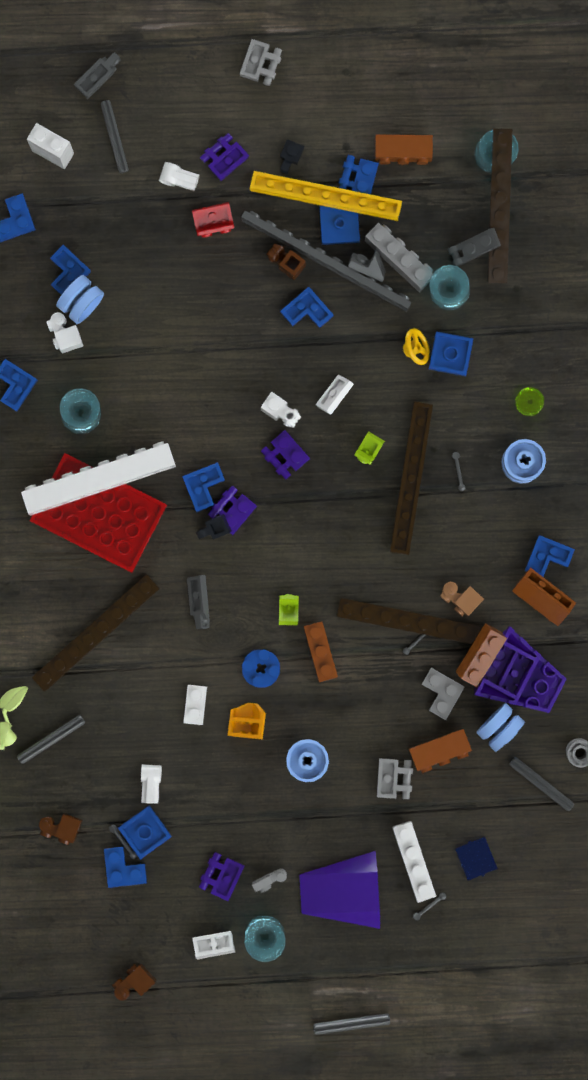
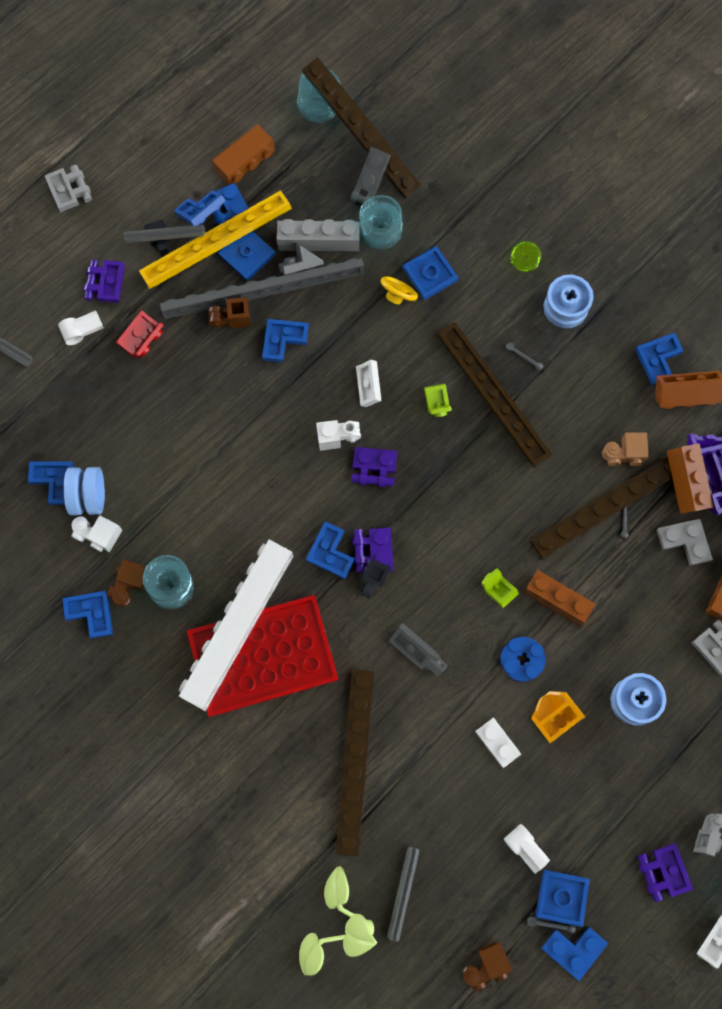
camera: 40 degrees left, 10 degrees down
none -> reddish brown brick [107,560,151,607]
none -> dark grey axle [123,224,205,243]
none -> blue plate [174,190,225,227]

